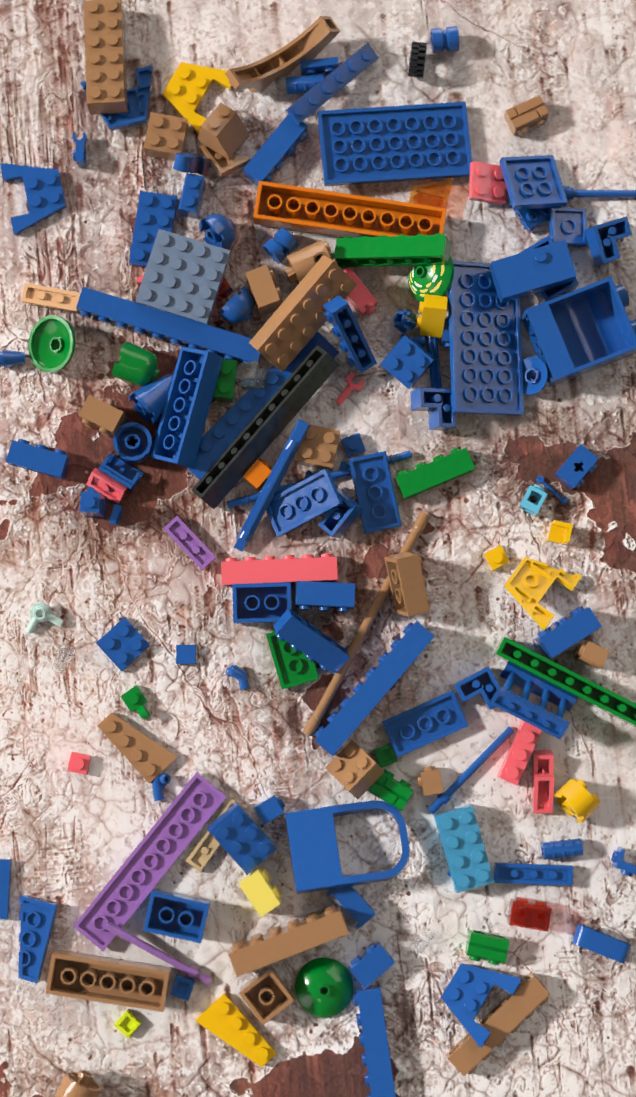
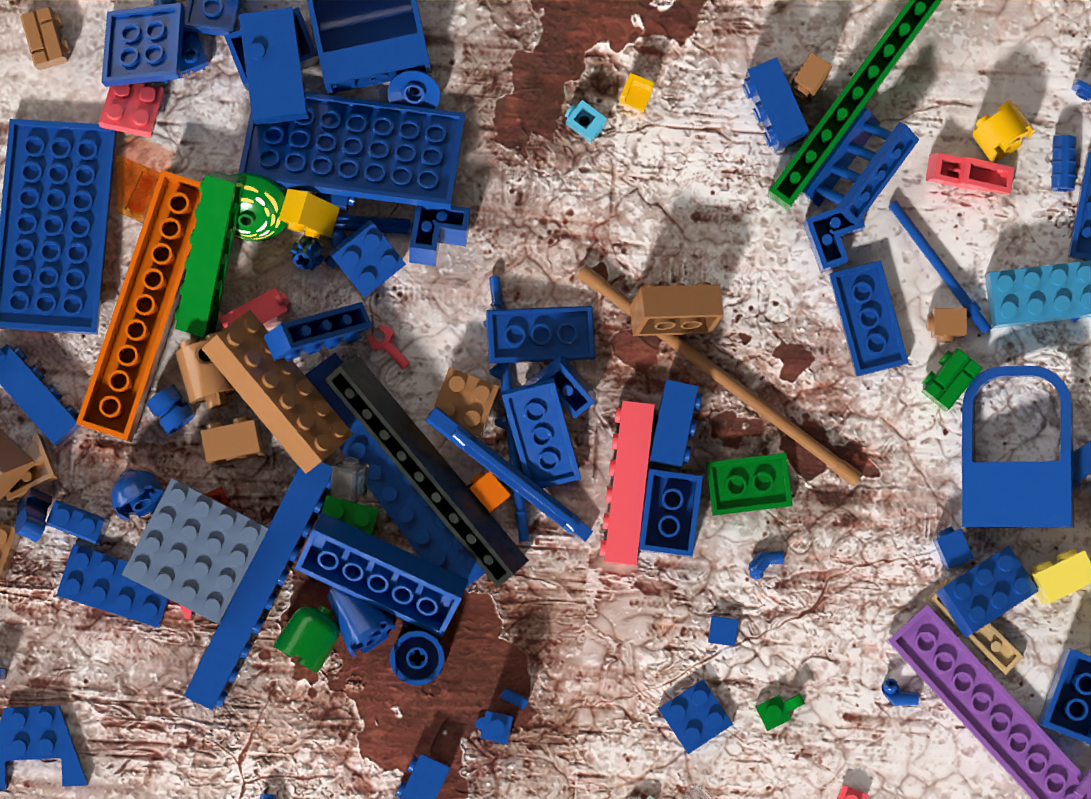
camera: 80 degrees left, 0 degrees up
light nougat plate [21,283,81,313] -> none
green dish [28,315,75,373] -> none
medium nougat brick [79,395,128,439] -> none
coral plate [87,468,127,505] -> none
medium nougat wing [98,713,178,783] -> none
blue hinge [99,453,144,491] -> none
medium lavender plate [163,516,216,571] -> none
blue cylinder [218,286,255,324] -> none
blue brick [274,608,350,674] -> none
blue brick [314,621,435,756] -> none
medium nougat brick [325,740,385,800] -> none
blue plate [341,433,366,458] -> none
green tile [373,743,398,768] -> none
green brick [395,447,475,500] -> none
yellow plate [483,545,510,571] -> none
coral brick [497,720,542,786] -> none
yellow wing [504,557,582,631] -> none
blue hinge [536,476,568,505] -> none
blue brick [554,444,599,490] -> none

